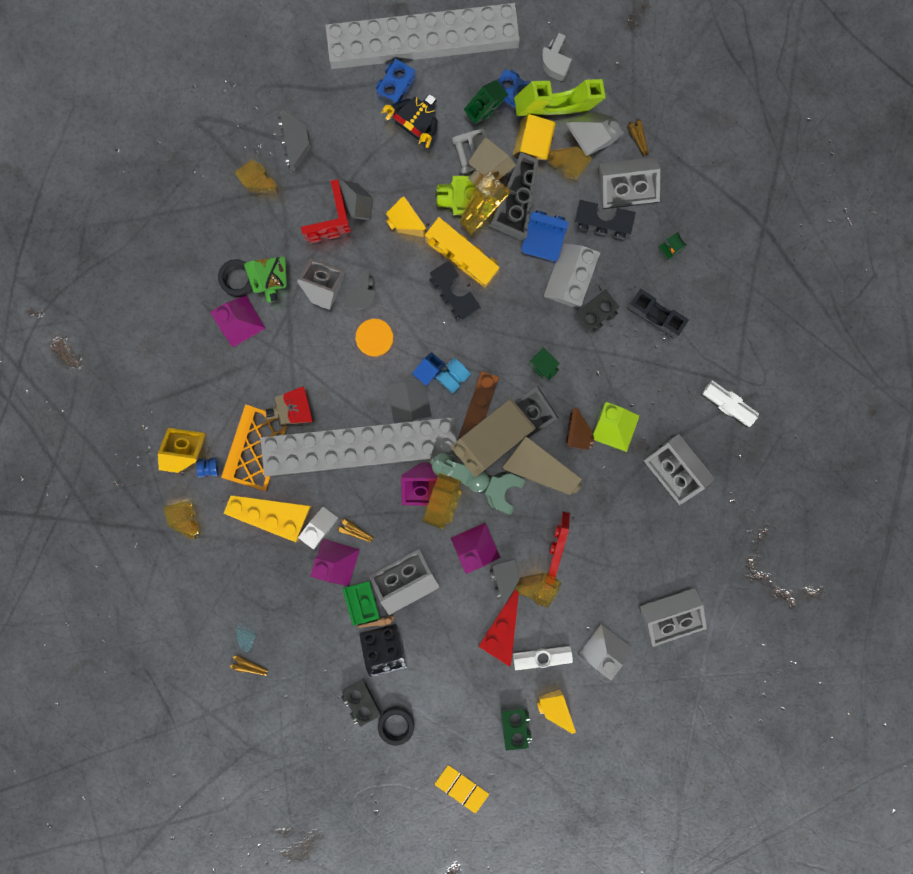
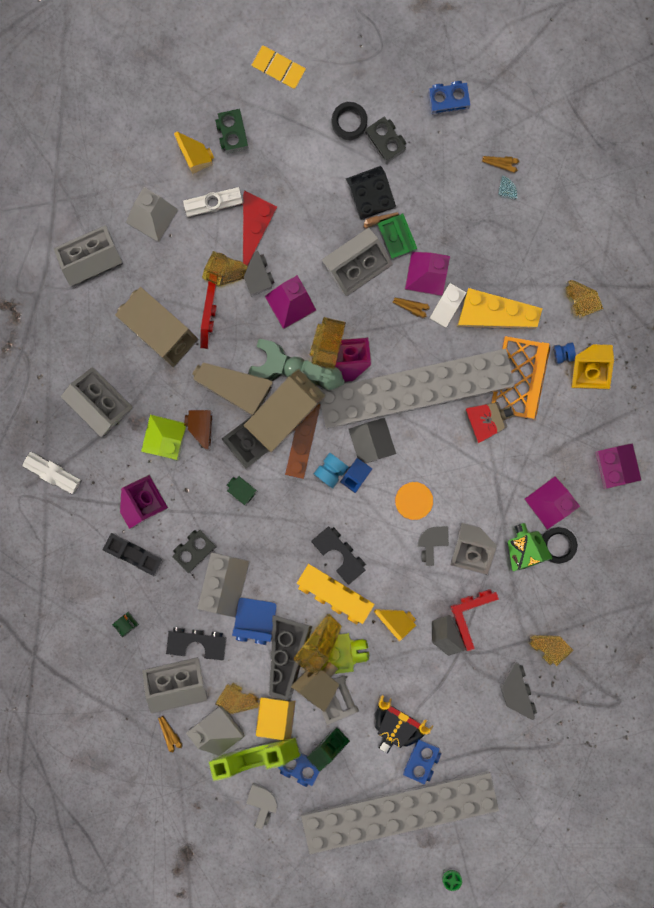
camera: 175 degrees right, 0 degrees up
none -> dark tan slope [115,287,199,367]
none -> magenta slope [120,475,168,529]
none -> blue brick [428,81,470,114]
none -> magenta slope [595,443,642,489]

